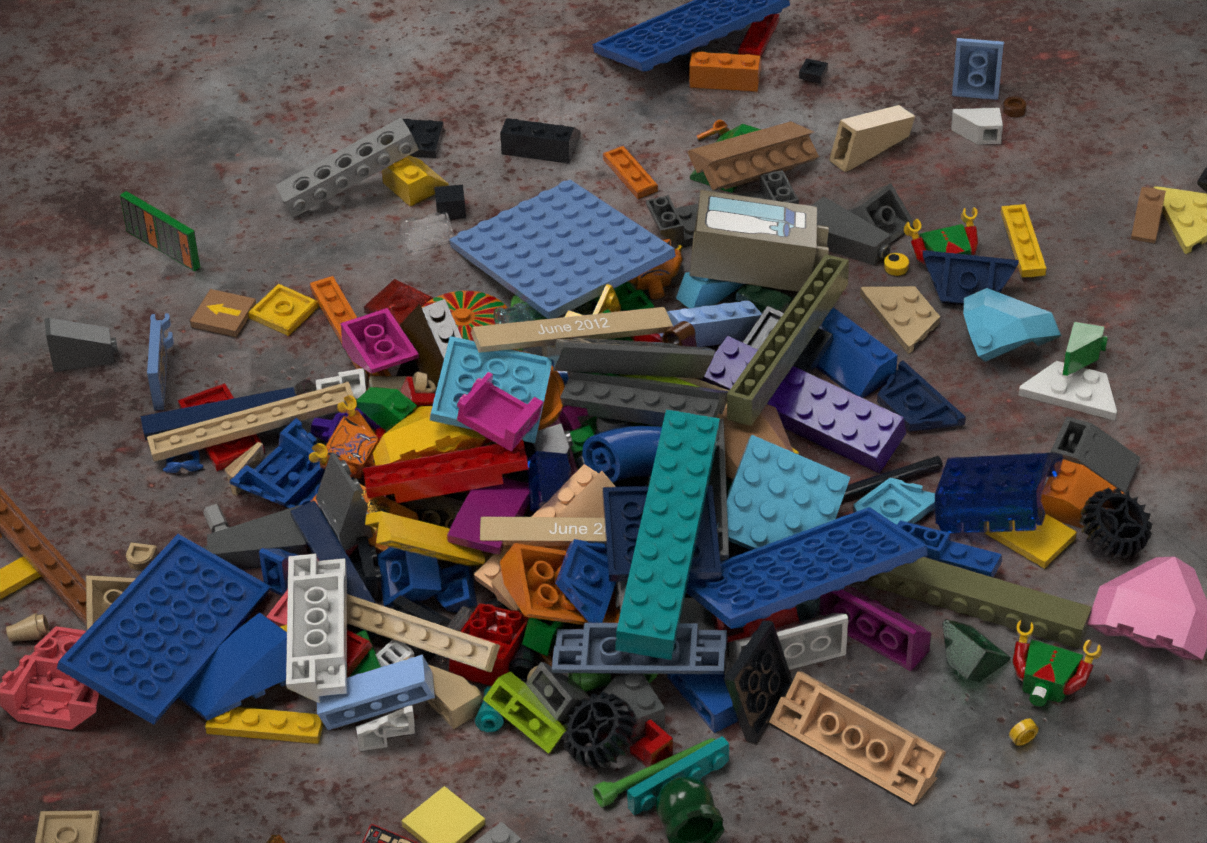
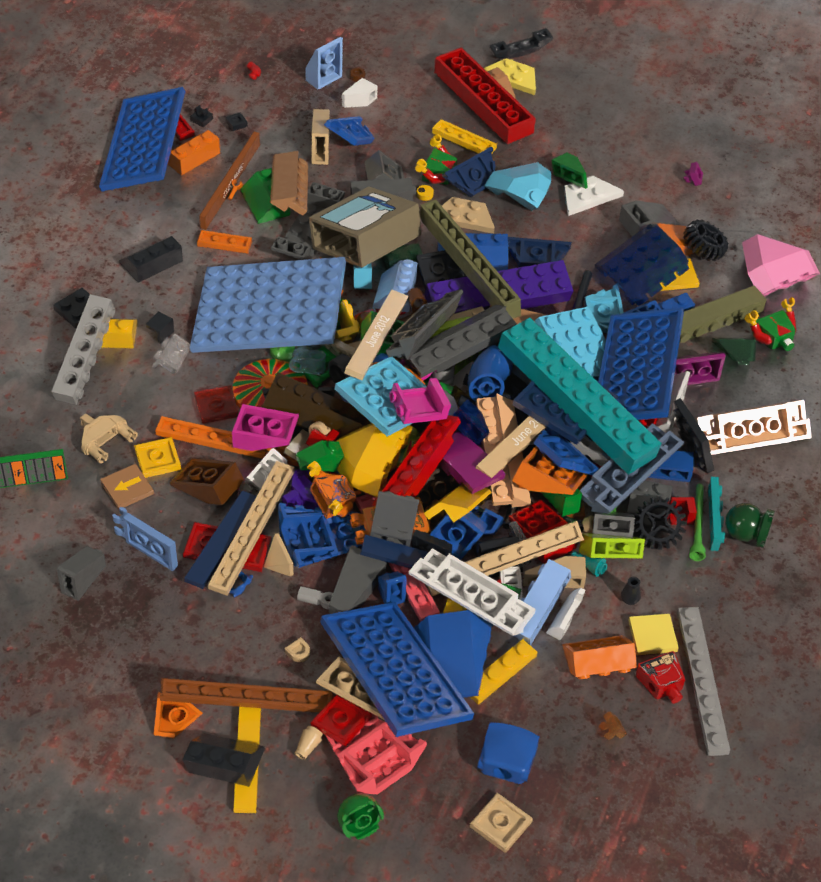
camera: 55 degrees left, 5 degrees up
yellow tile [1009,718,1039,746] -> none
none -> tan connector [80,414,138,464]
none -> reddish brown slope [170,458,244,505]
none -> black tile [190,105,213,127]
none -> dark orange tile [199,131,260,230]
none -> red arm [247,61,261,80]
none -> red tile [310,695,372,746]
none -> blue wing [324,116,375,146]
none -> red brick [434,47,536,144]
none -> blue piece [478,723,540,784]
none -> orange slope [563,635,637,679]
none -> black cone [621,577,641,605]

